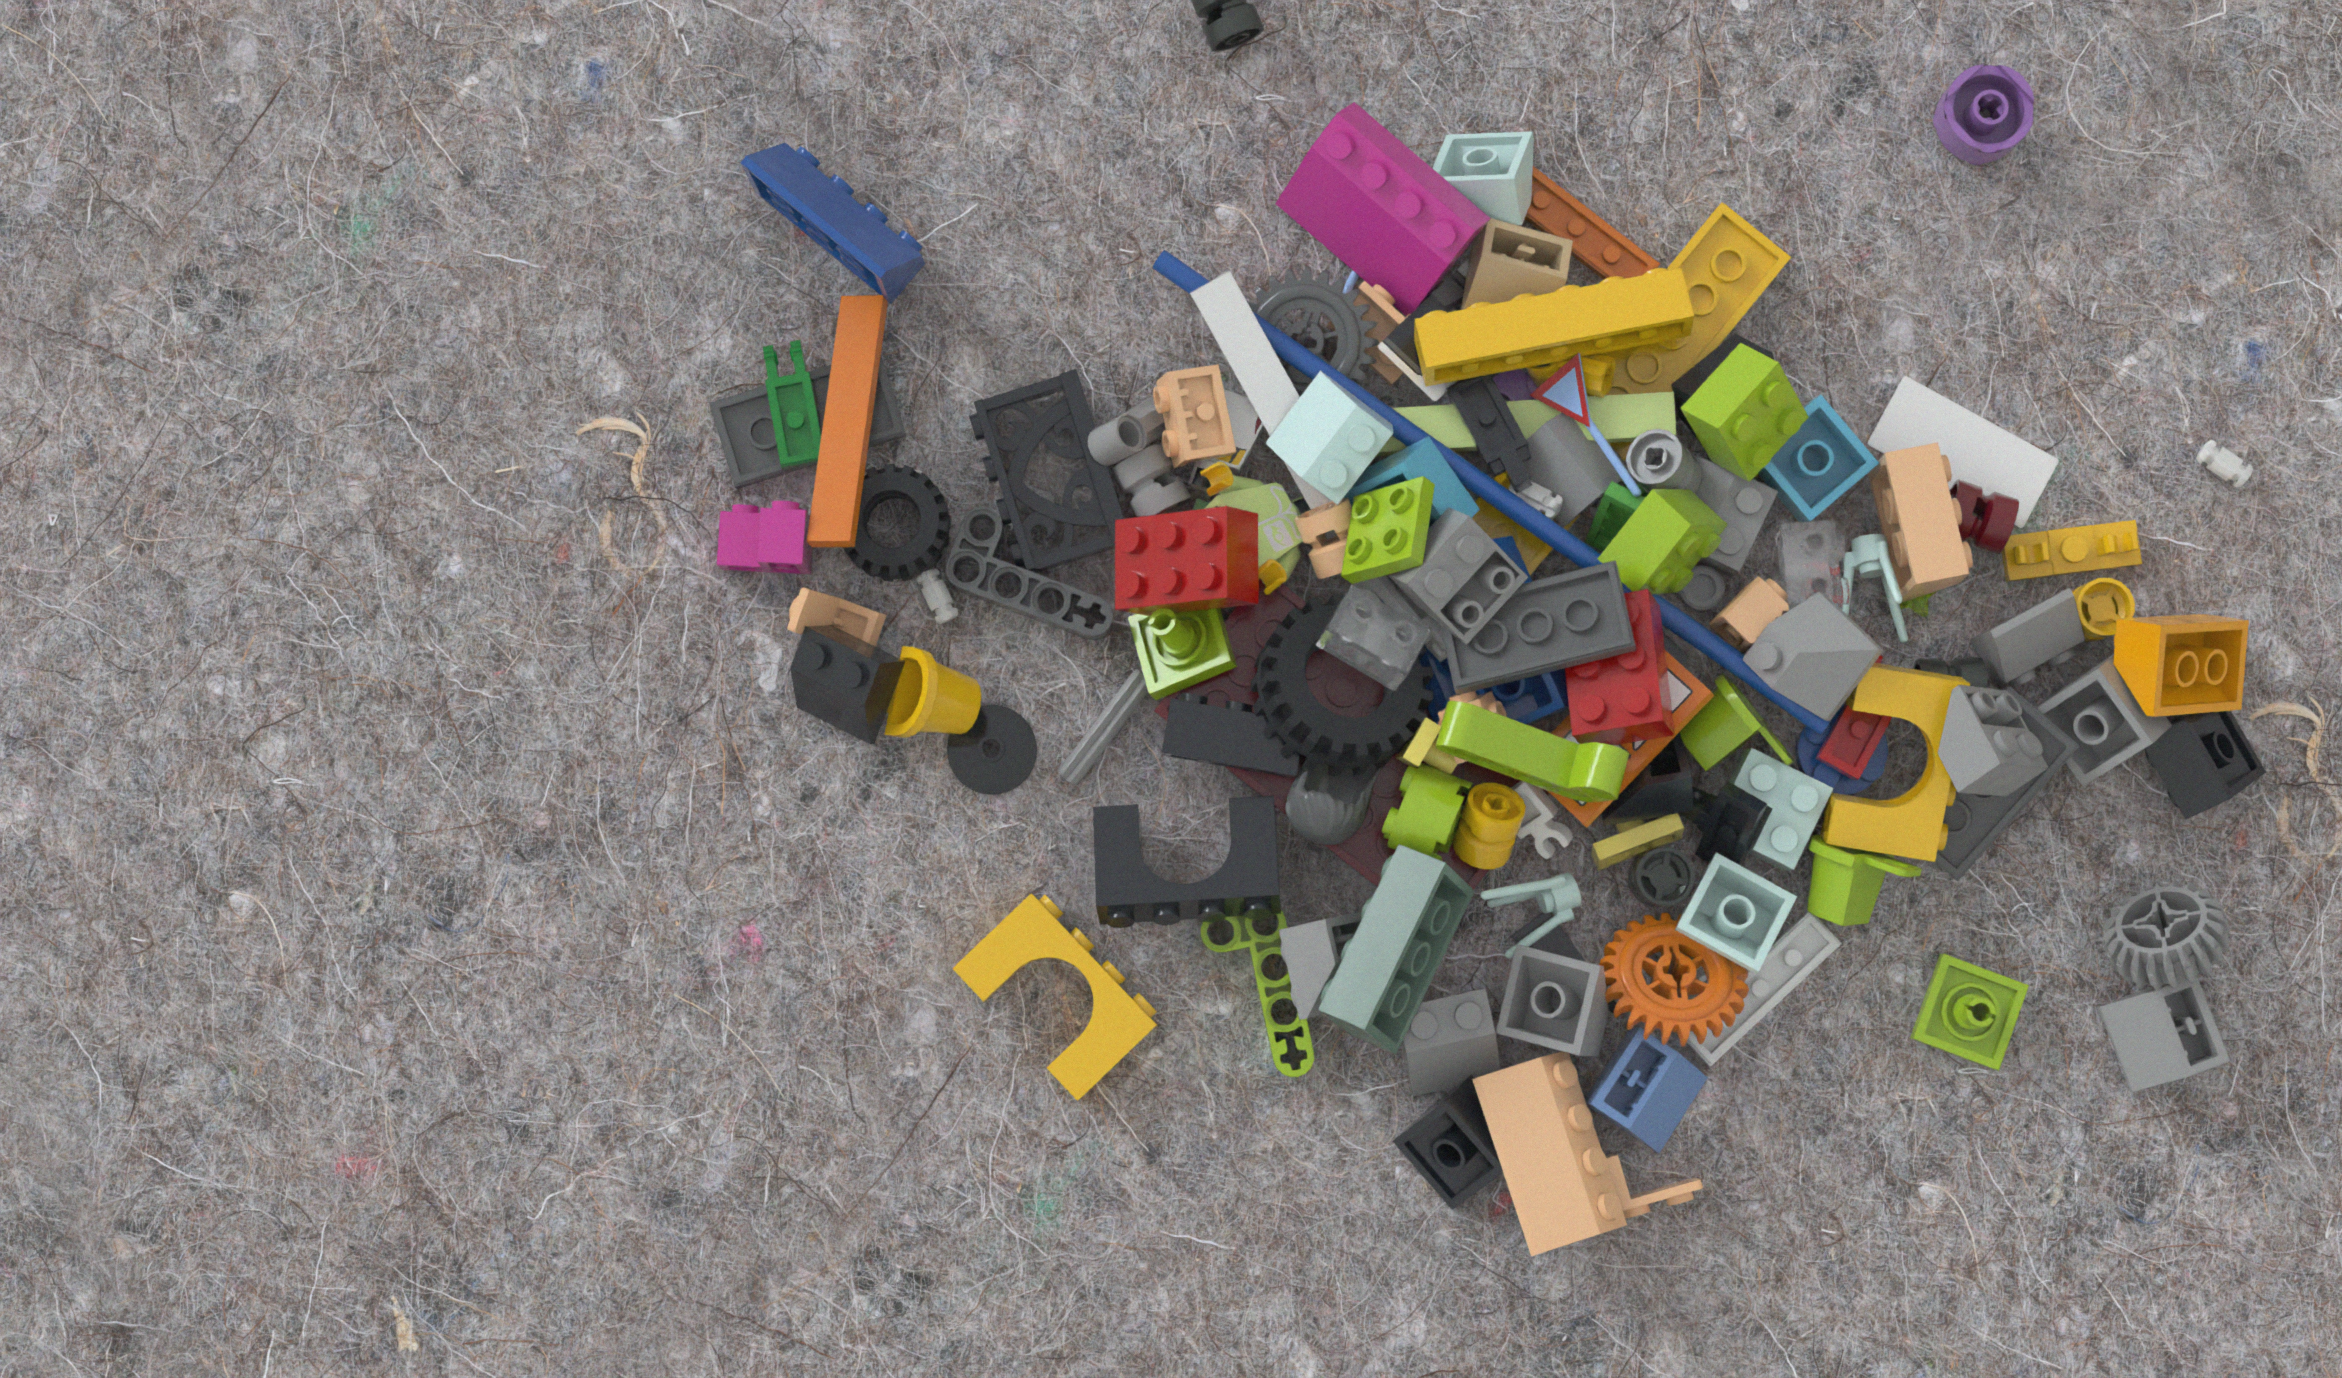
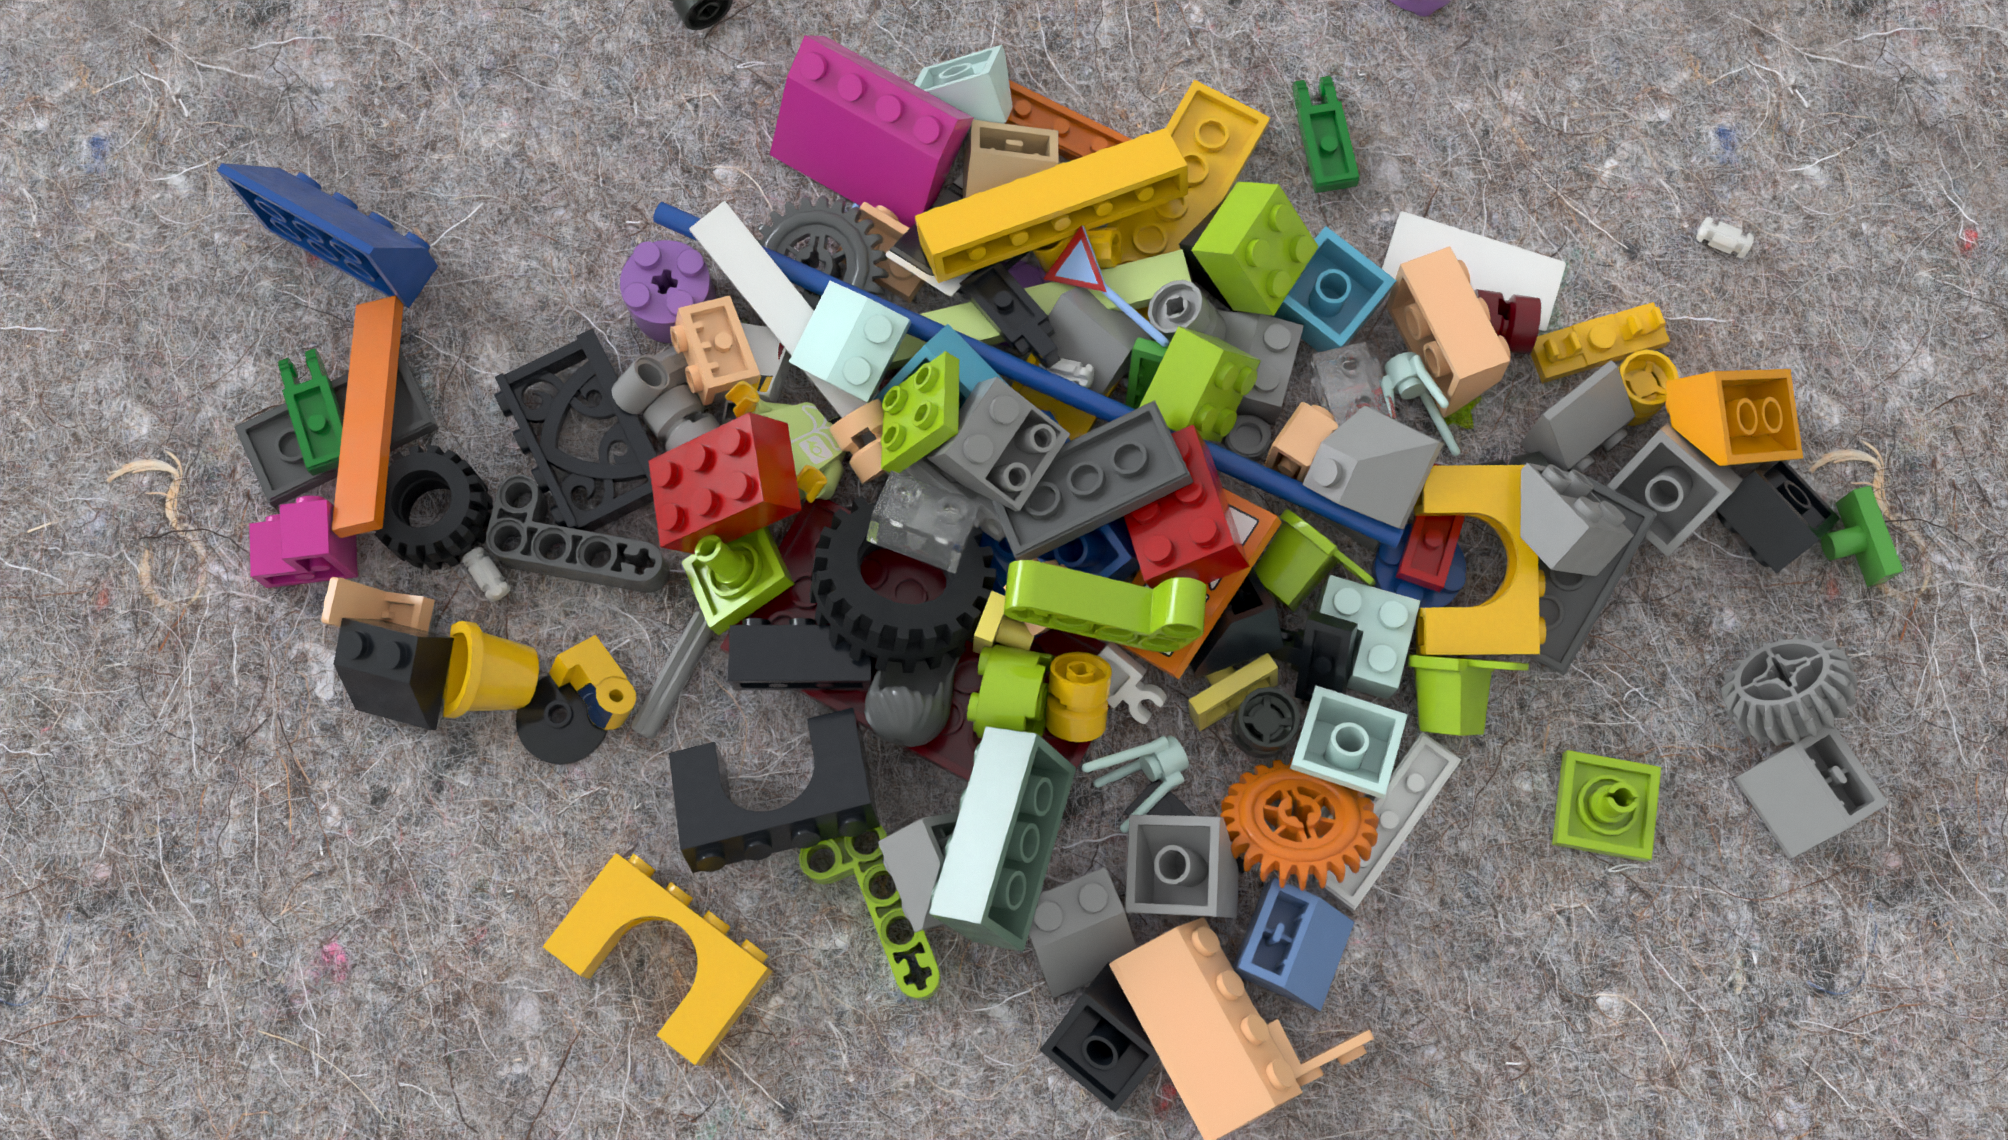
camera: 10 degrees left, 10 degrees down
none -> yellow leg [548,635,636,730]
none -> medium lavender brick [620,240,717,343]
none -> green hinge [1293,76,1360,193]
none -> bright green tile [1821,485,1904,587]

